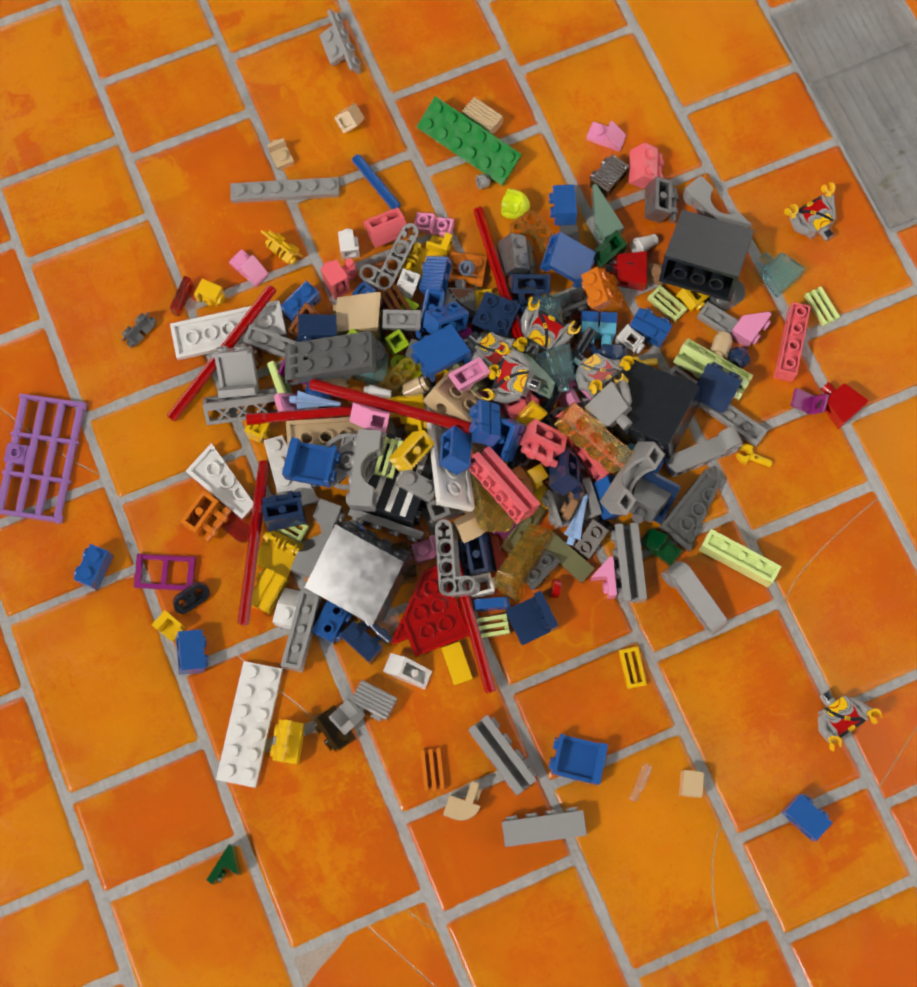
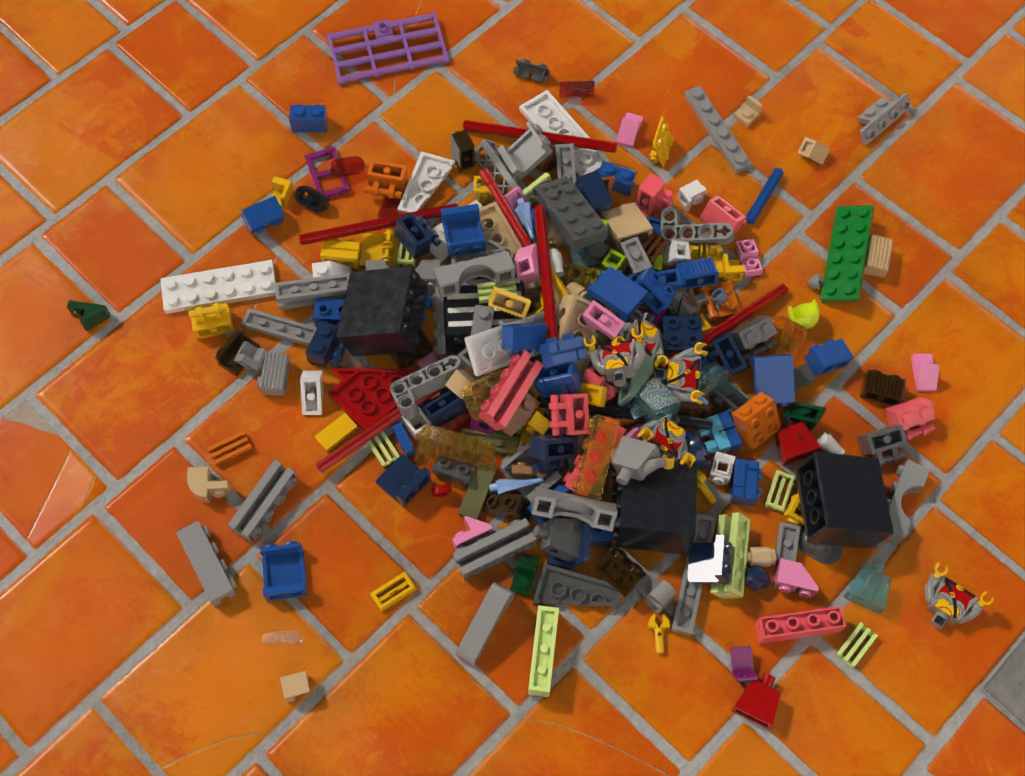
camera: 65 degrees right, 10 degrees down
yellow brick [194,279,225,307] -> none
sand green slope [591,184,624,243] -> none
none -> light grey plate [241,308,317,346]
none -> clear red tile [330,156,365,177]
none -> dark brown brick [450,130,475,171]
none -> dark brown bracket [595,547,646,597]

